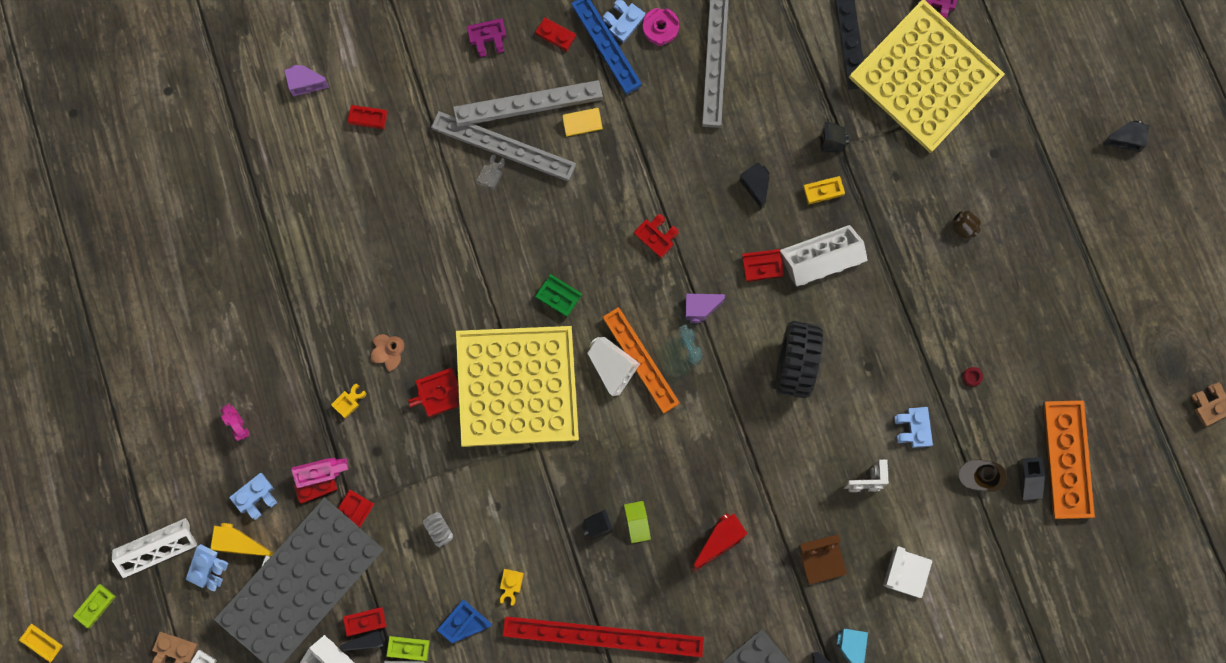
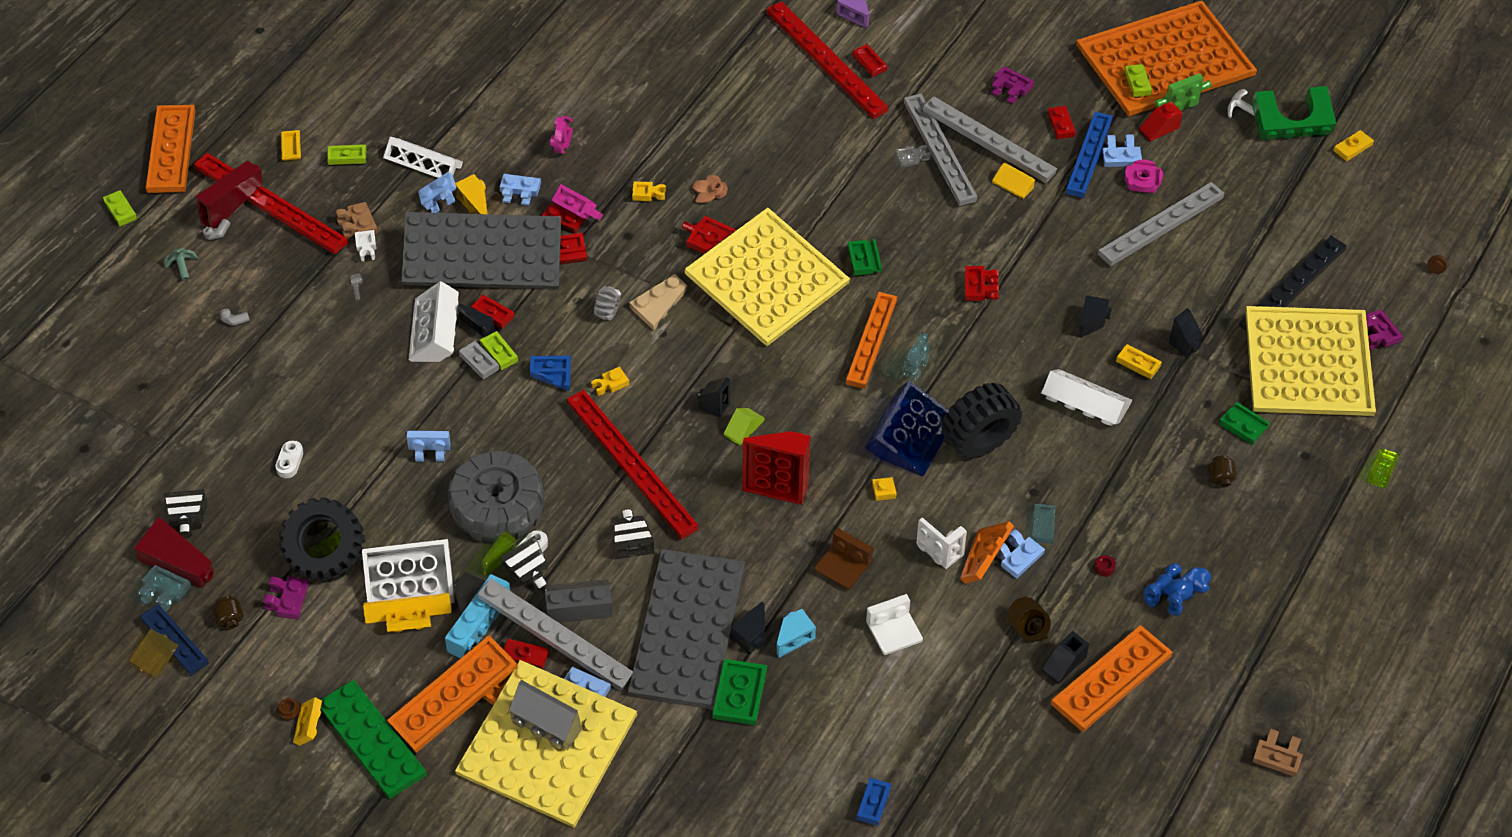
camera: 45 degrees right, 25 degrees down
white slope [588,337,640,396] -> none
medium lavender slope [685,294,725,323] -> none
red plate [742,249,784,282] -> none
black slope [1103,121,1150,152] -> none
none -> tan wing [629,274,687,330]
none -> red plate [767,1,888,119]
none -> clear blue slope [865,380,949,476]
none -> yellow plate [872,477,897,501]
none -> orange wing [960,521,1014,584]
none -> clear light blue tile [1032,504,1055,544]
none -> blue animal [1144,563,1212,616]
none -> green plate [1219,402,1270,445]
none -> clear neon green slope [1367,448,1400,488]

